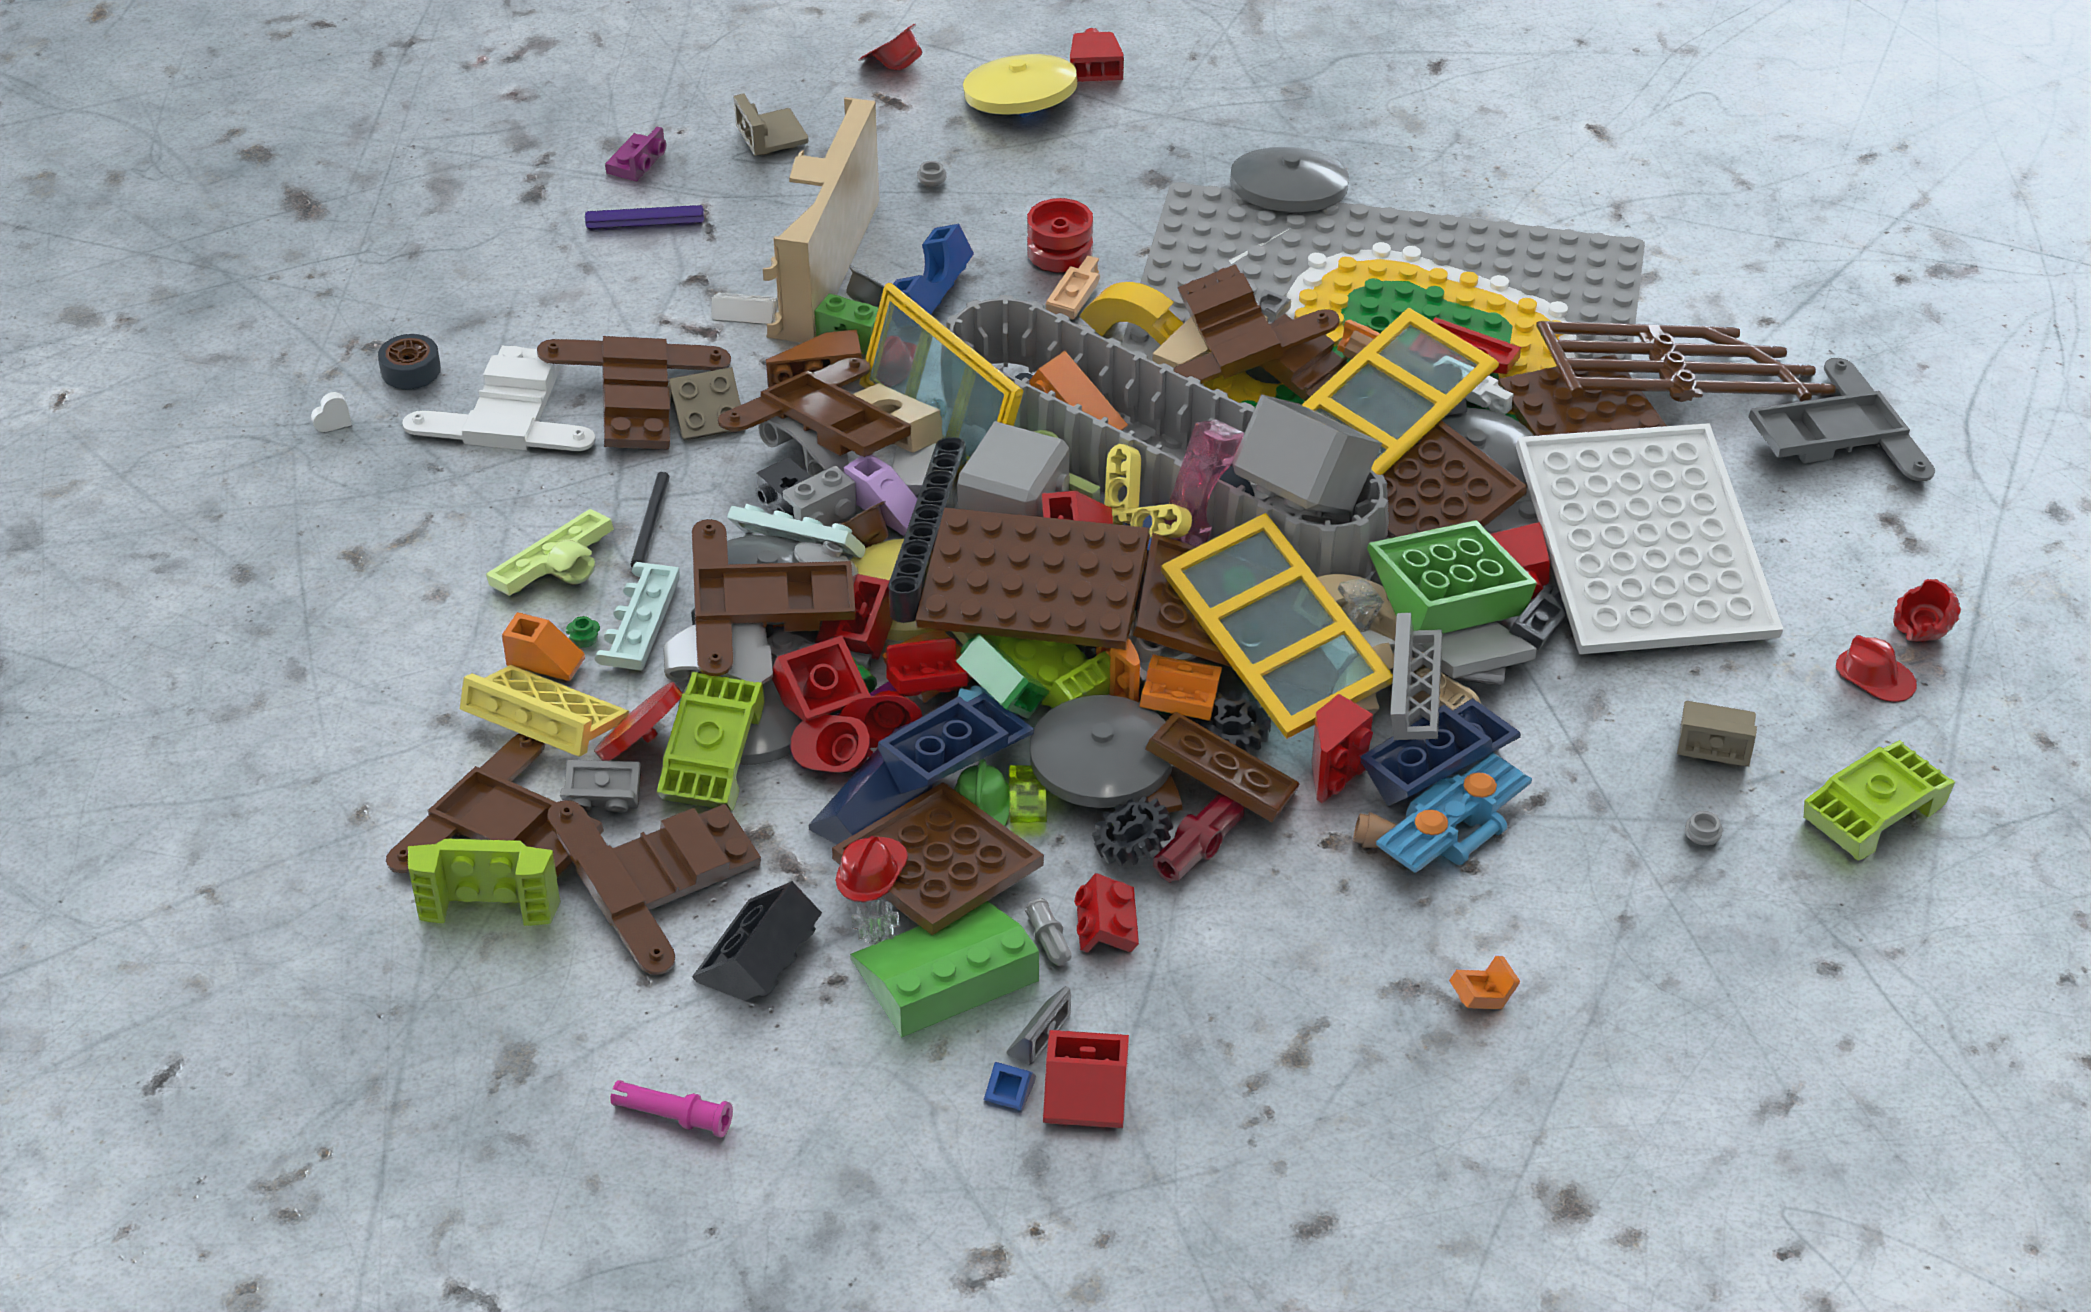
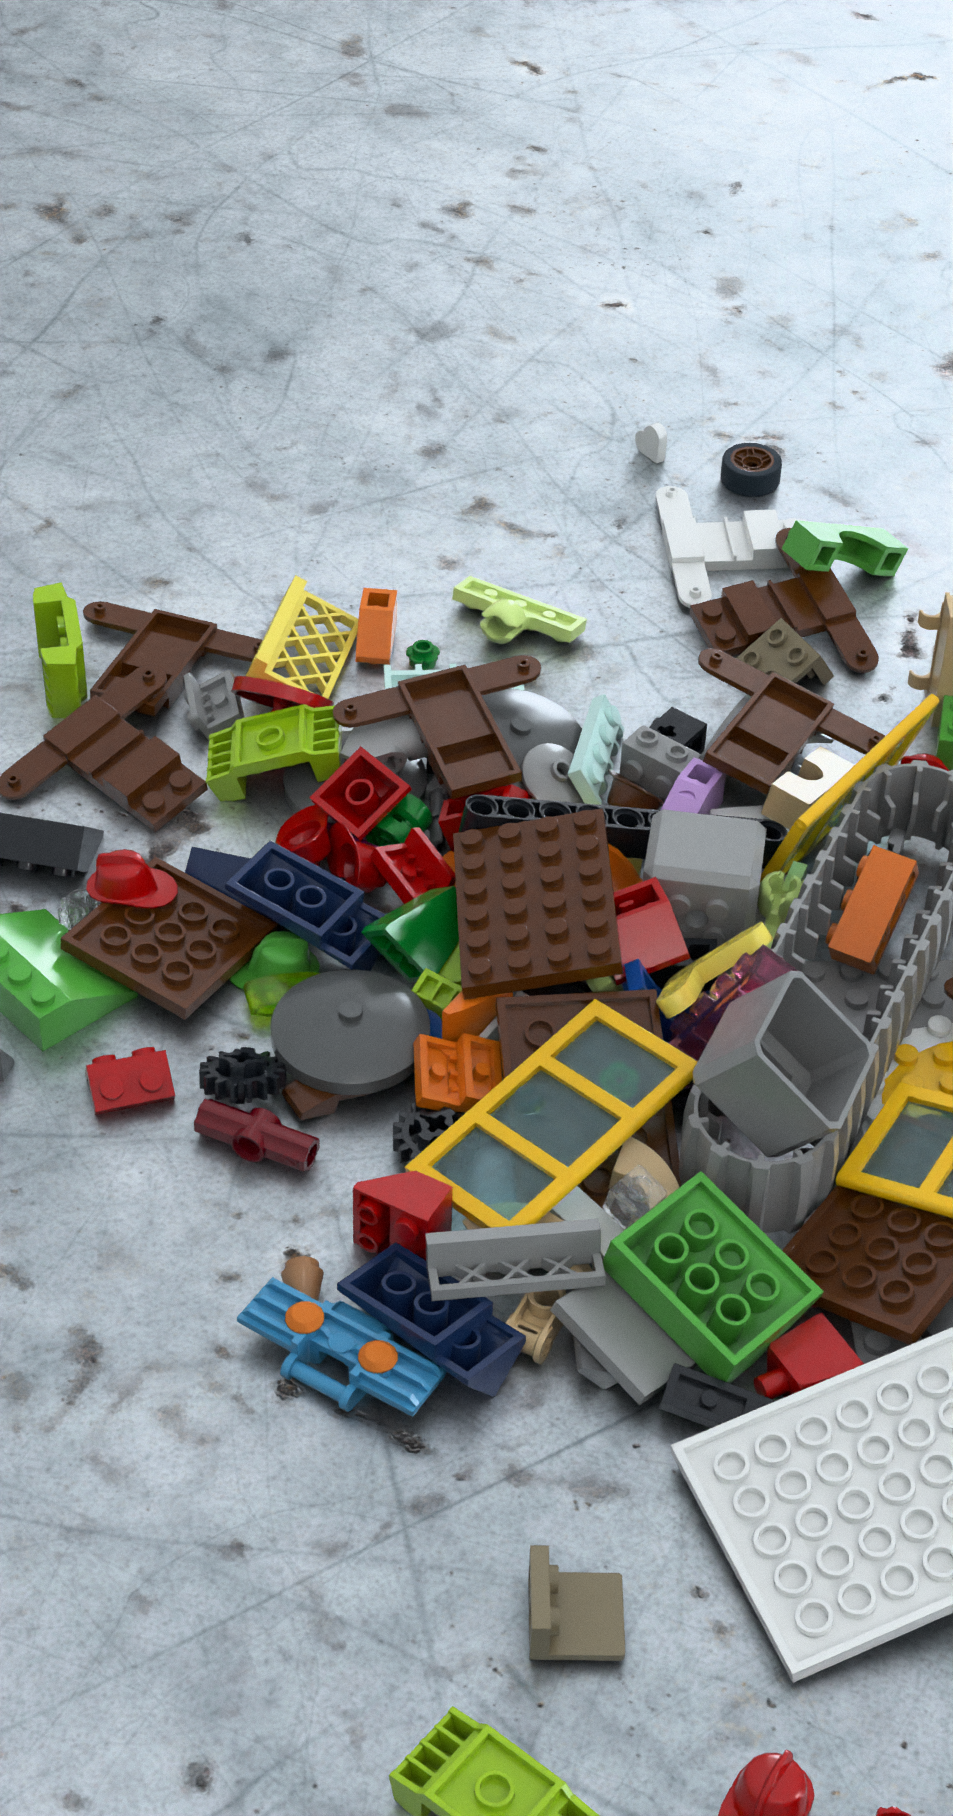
camera: 75 degrees right, 0 degrees up
black bar [630,472,670,568] -> none
dark orange slope [766,330,862,387] -> none
light grey axle [1025,898,1071,966] -> none
reddish brown tile [1145,712,1300,822] -> none
orange bracket [1449,956,1520,1009] -> none
light grey plate [1685,811,1723,845] -> none
none -> bright green arch [782,520,909,577]

